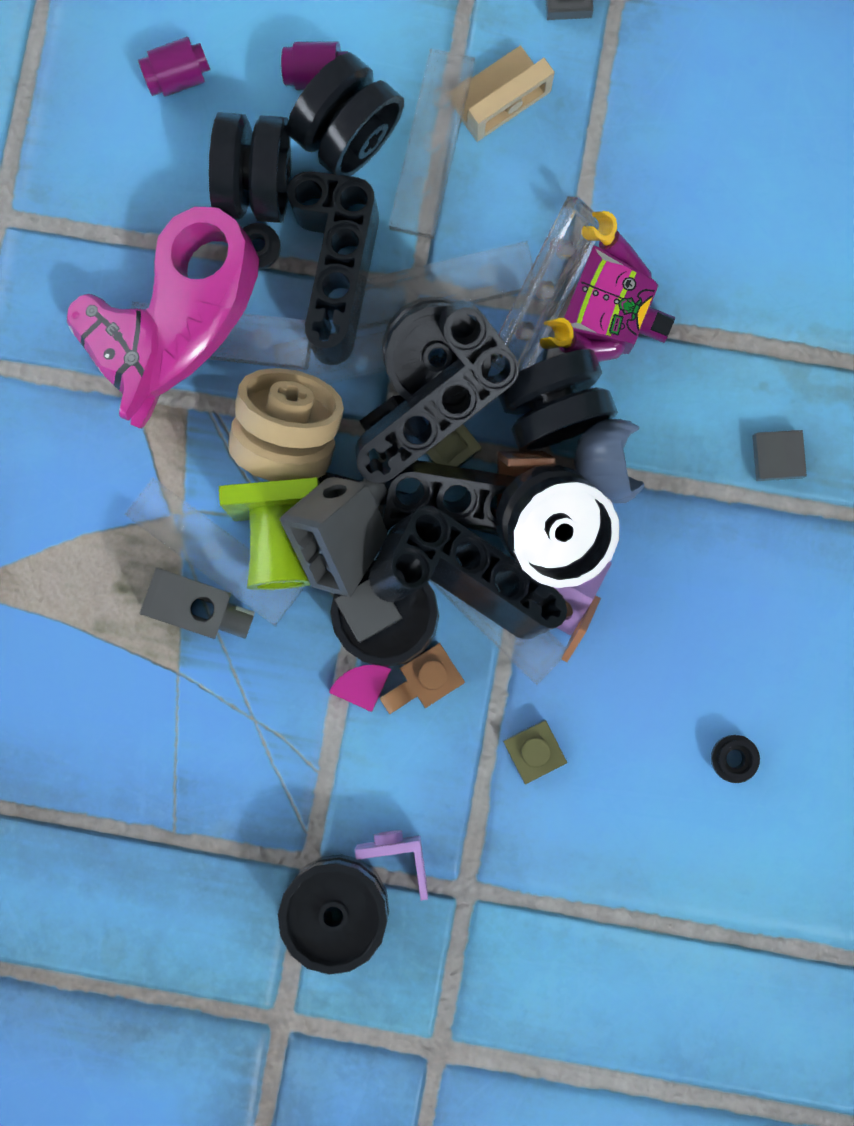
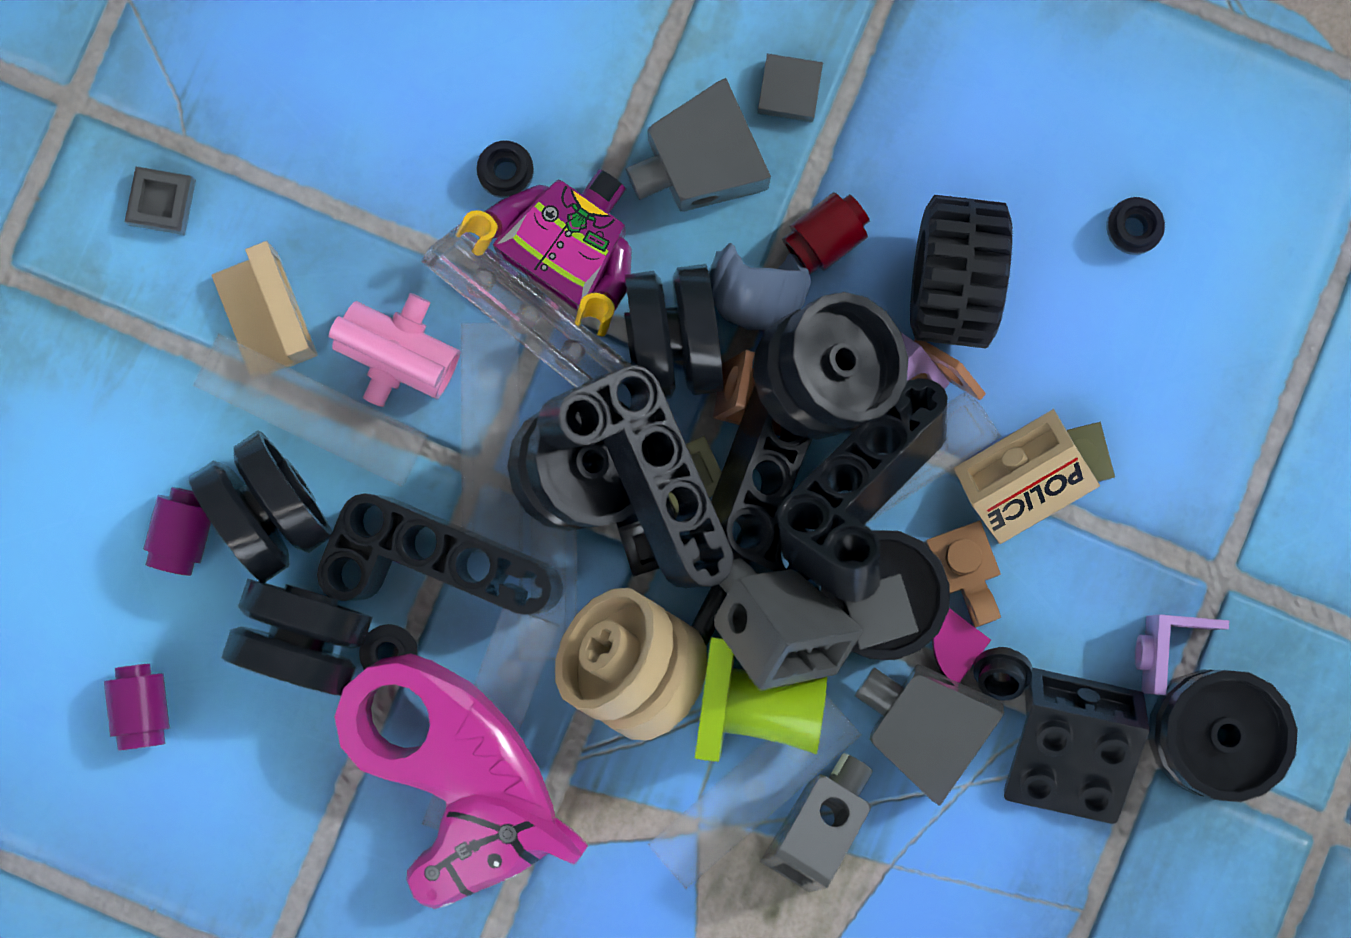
camera: 85 degrees left, 0 degrees up
none -> bright pink pin [329,293,461,407]
none -> black plate [476,141,534,198]
none -> dark grey torso [626,78,771,211]
none -> dark red brick [782,192,870,275]
none -> dark grey torso [855,664,1004,806]
none -> black tyre [910,194,1013,349]
none -> tan panel [953,409,1100,544]
none -> black plate [973,647,1032,700]
none -> black bracket [1004,667,1150,824]

